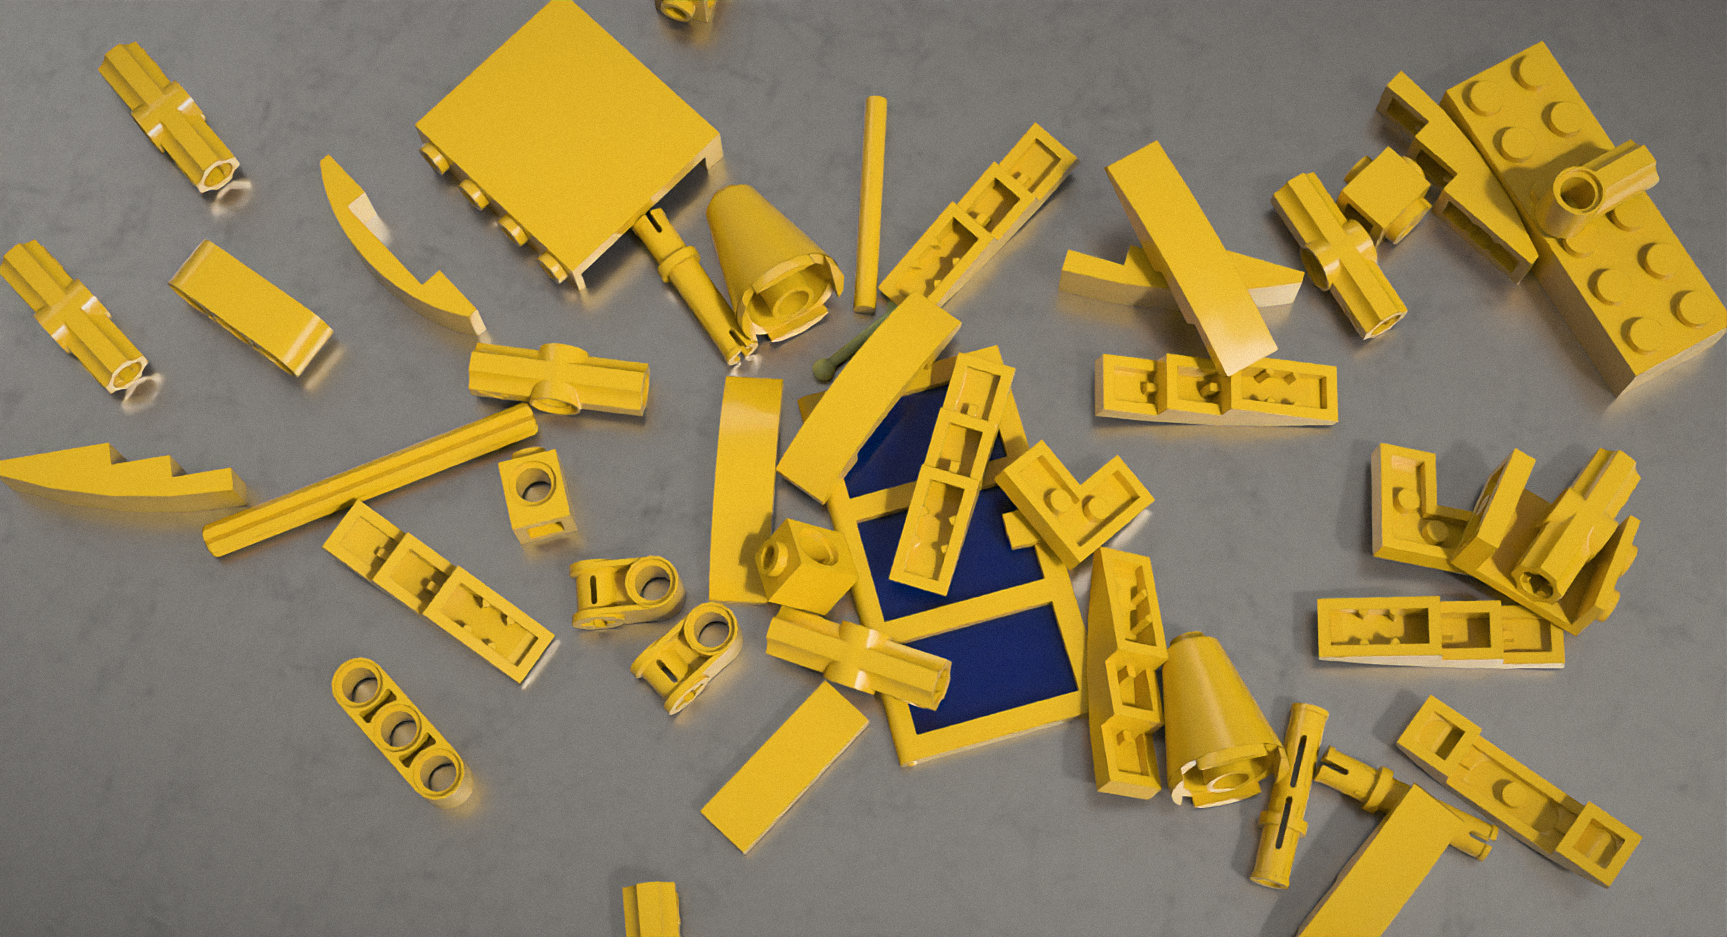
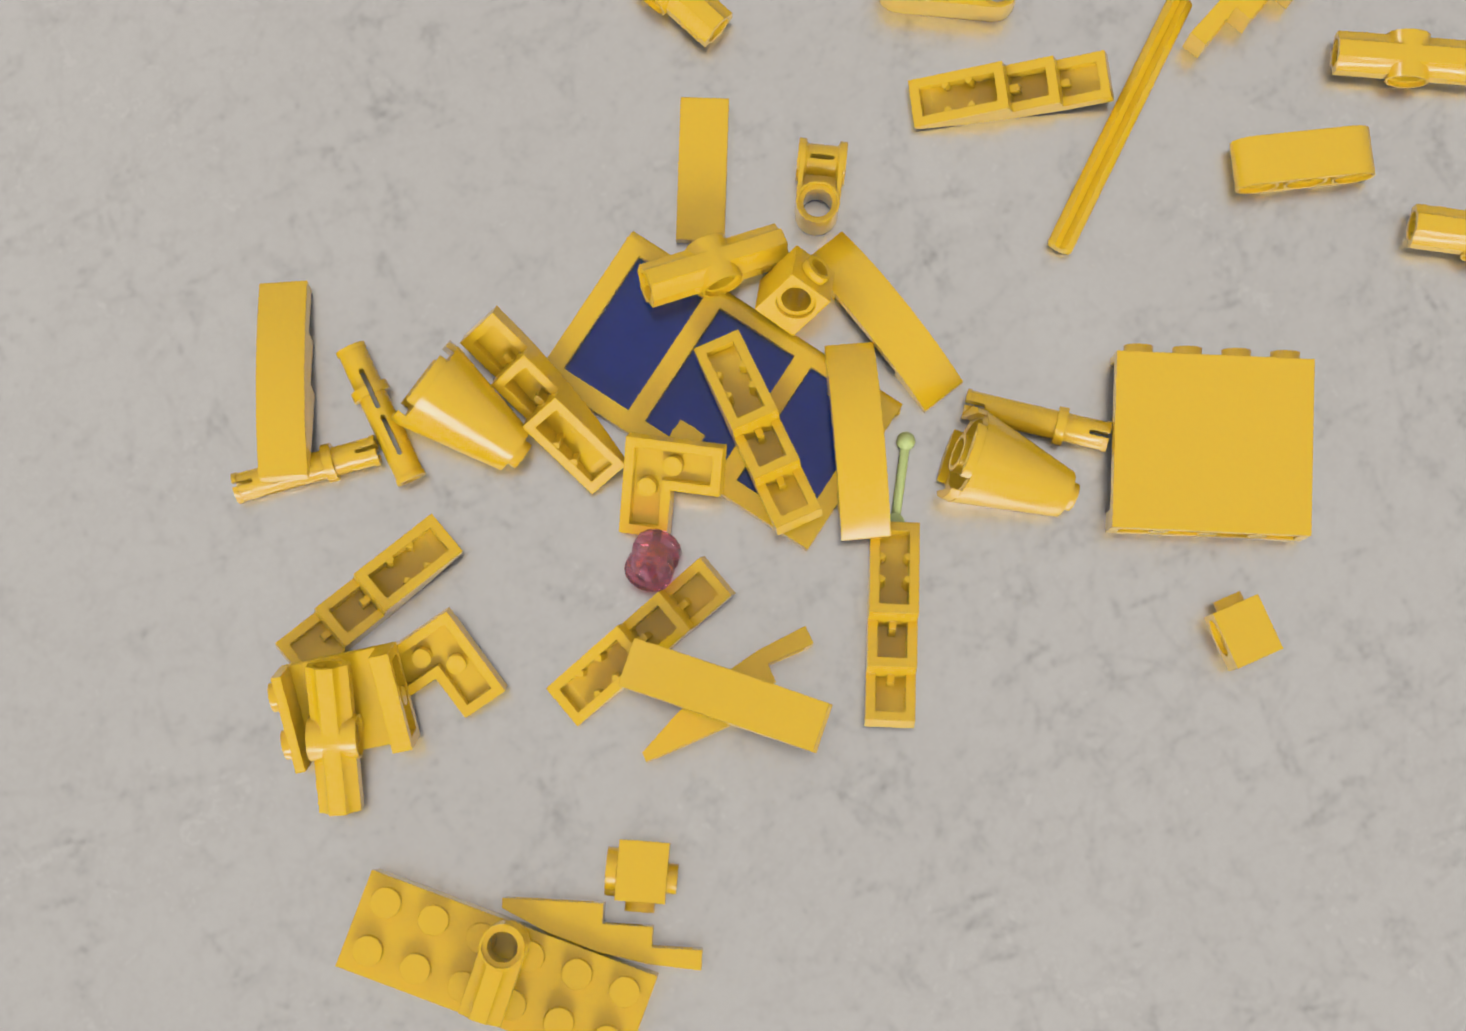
camera: 135 degrees right, 10 degrees up
yellow slope [320,154,486,337] -> none
yellow piece [468,342,650,416] -> none
yellow brick [498,447,578,544] -> none
yellow piece [569,555,686,630] -> none
yellow bar [853,96,887,314] -> none
yellow piece [1270,172,1408,340] -> none
yellow slope [1395,694,1643,889] -> none
none -> clear pink wheel [624,529,682,592]

